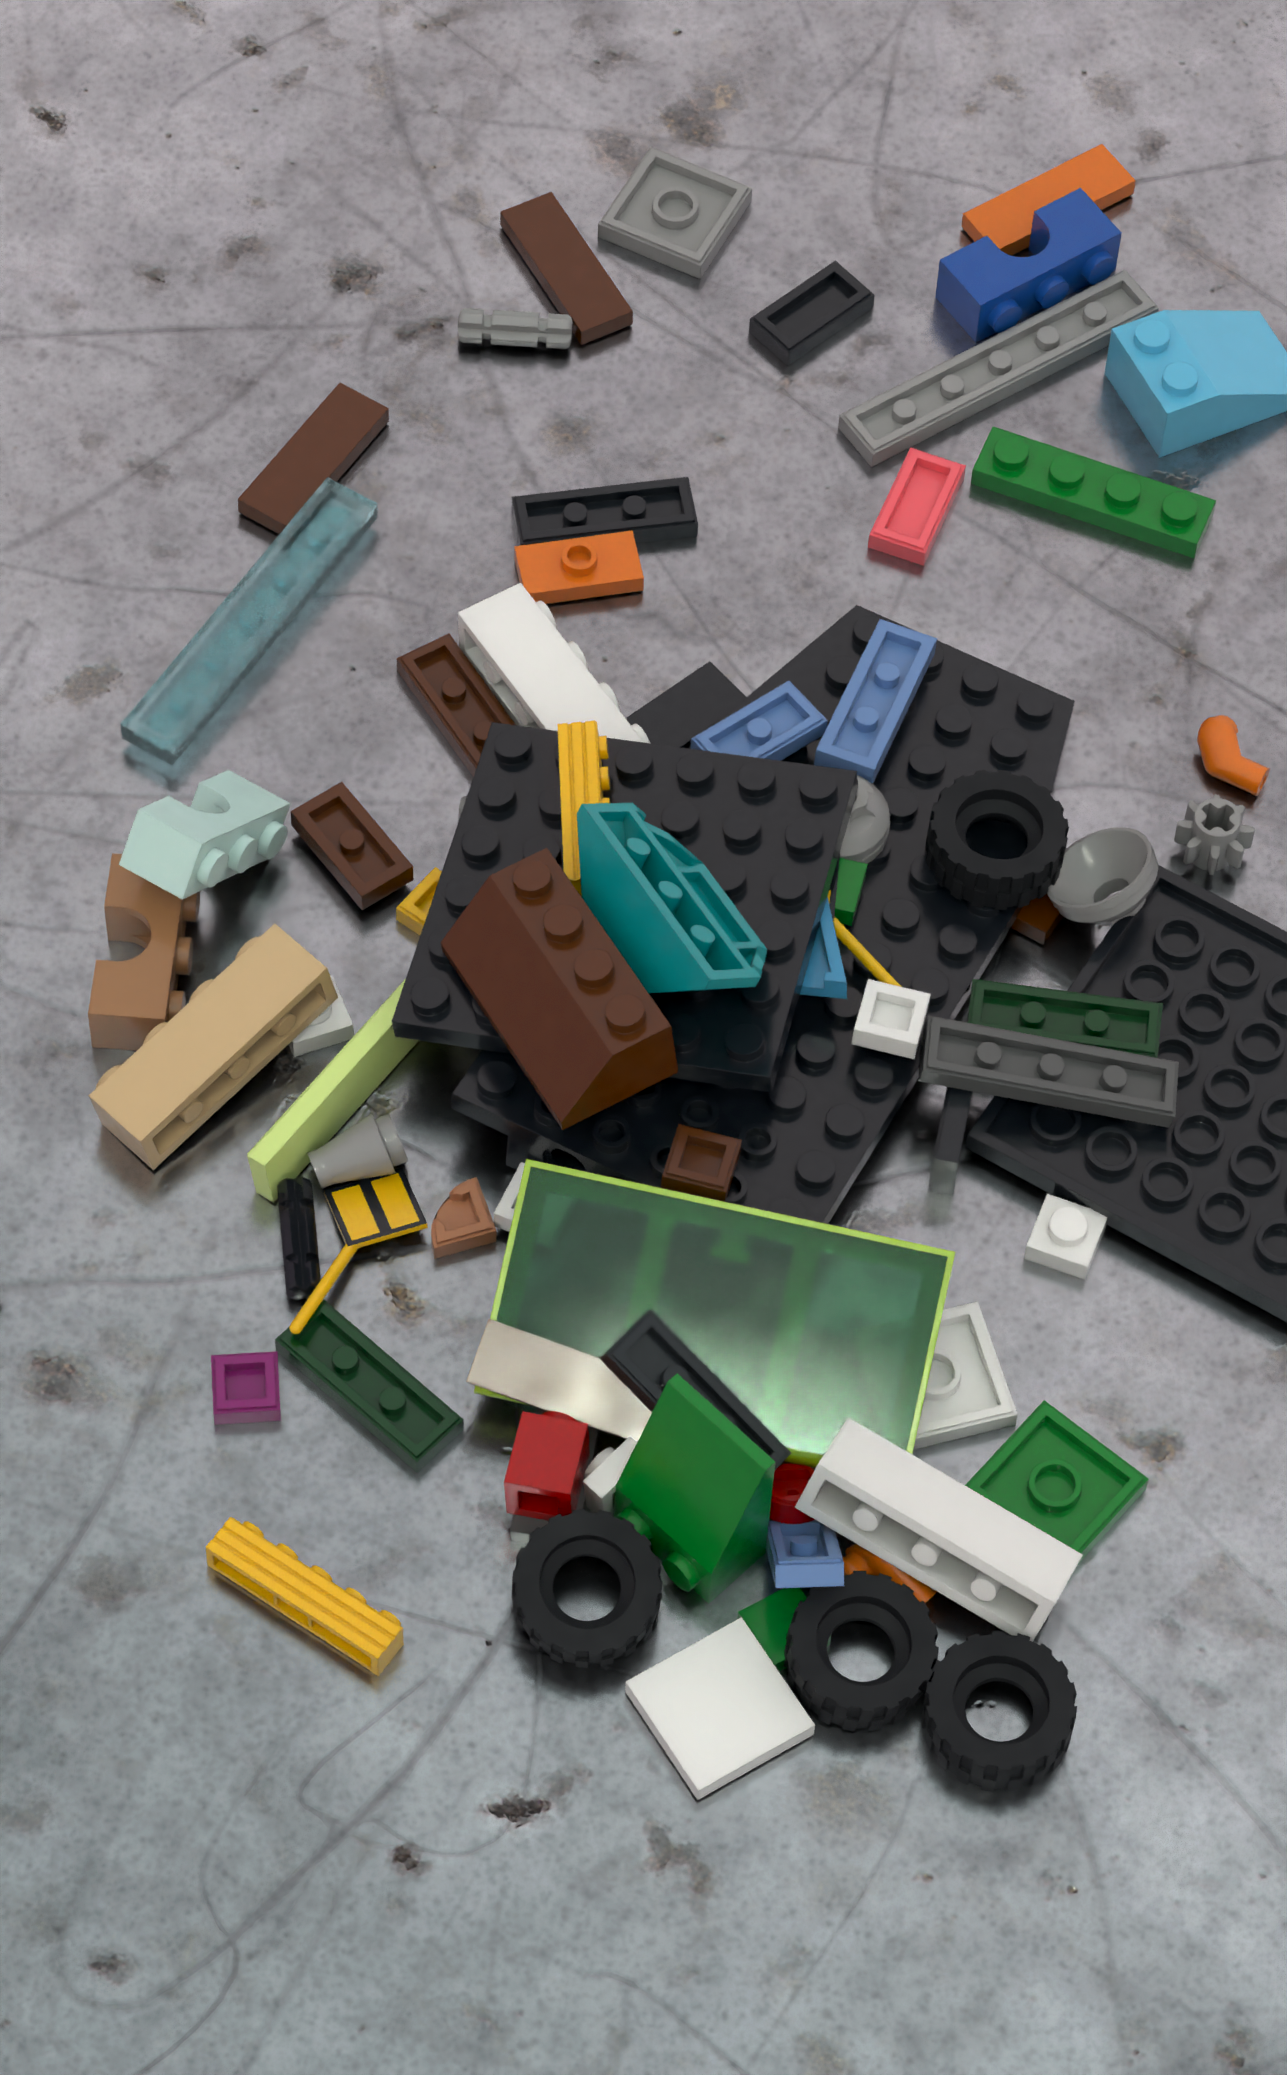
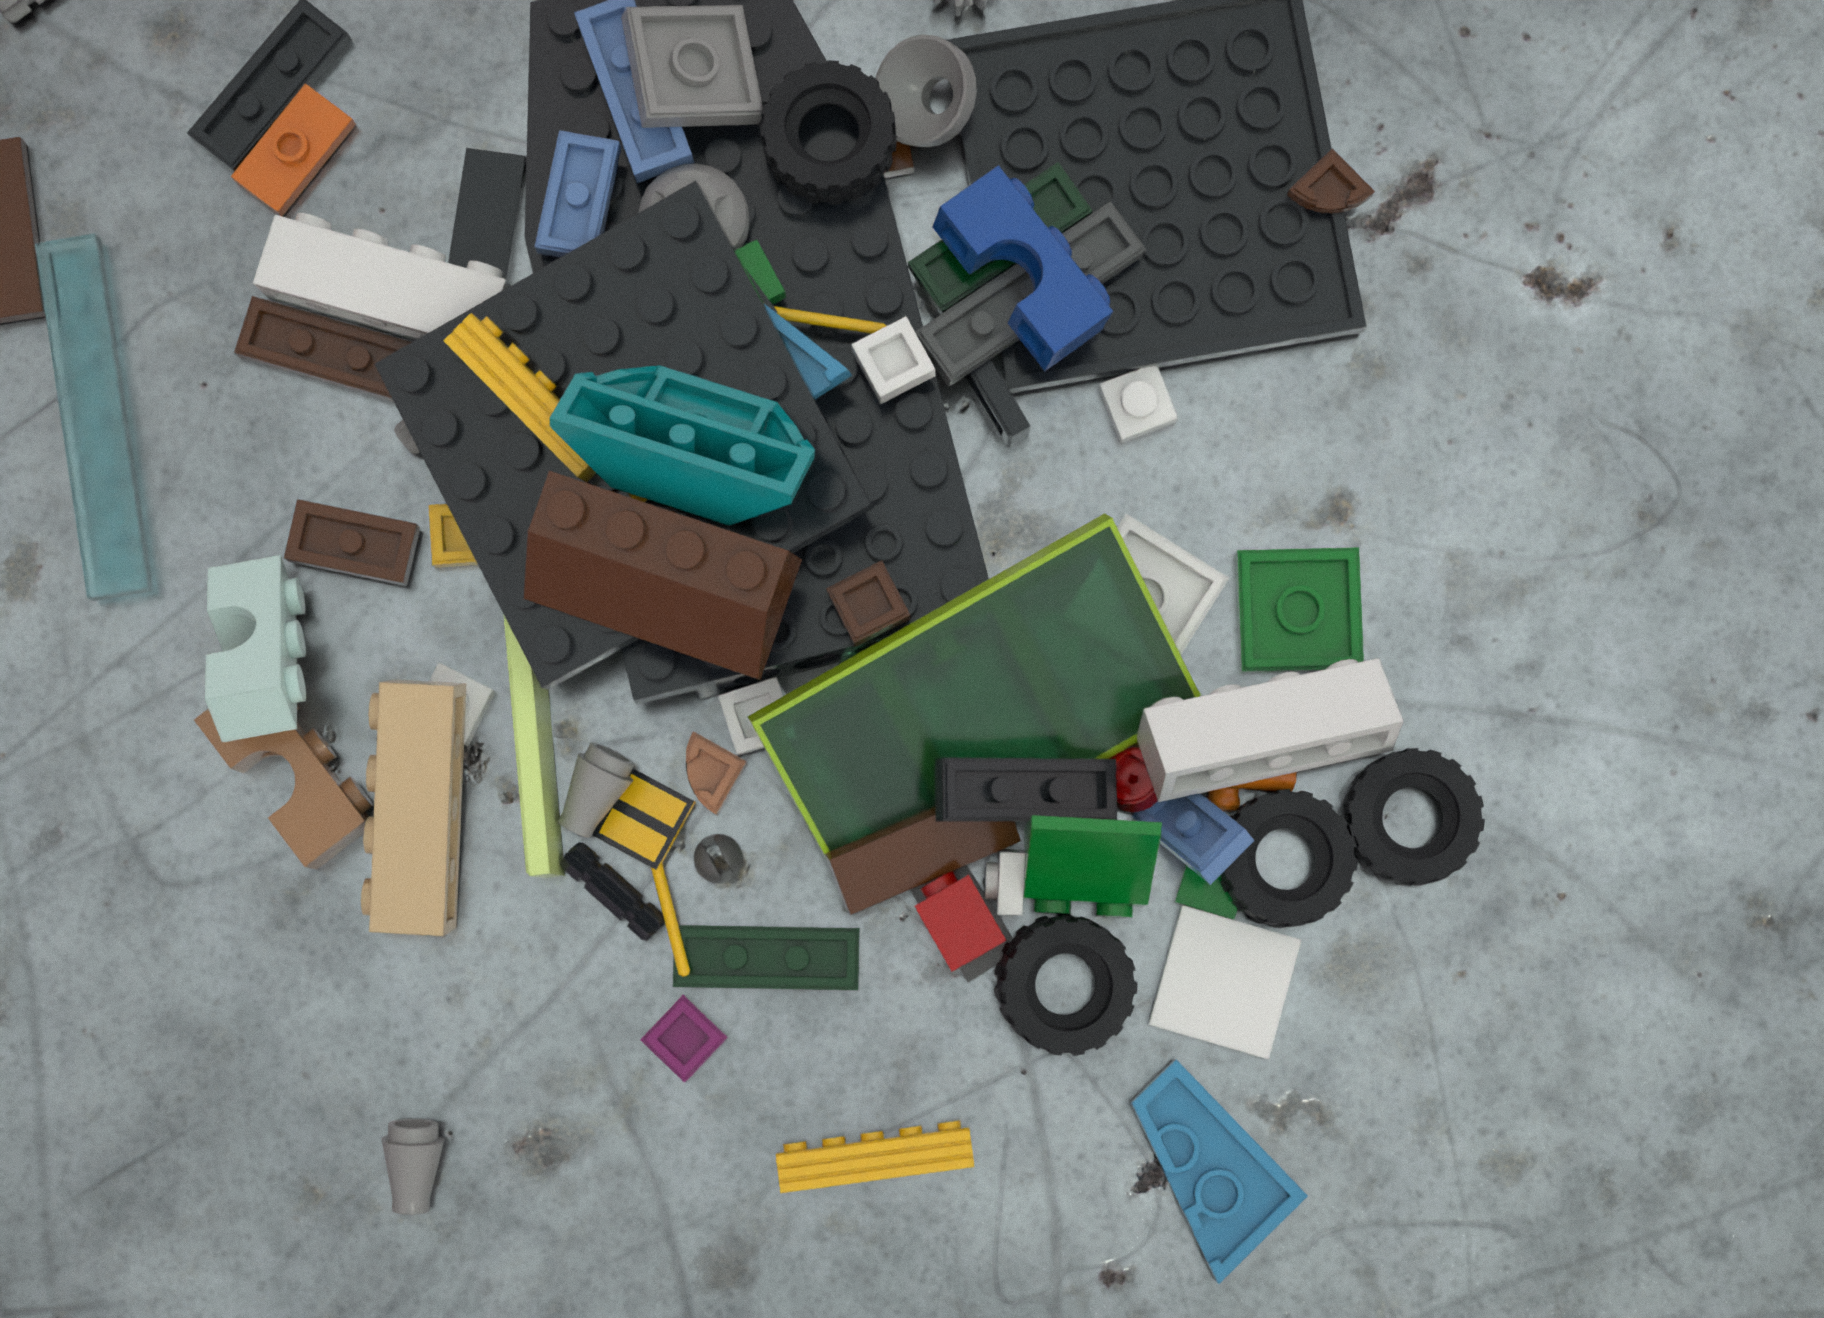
camera: 40 degrees left, 25 degrees up
none -> light grey tile [621,5,763,128]
none -> dark grey hinge [694,834,744,884]
none -> blue arch [932,165,1113,371]
none -> dark azure wing [1130,1059,1308,1284]

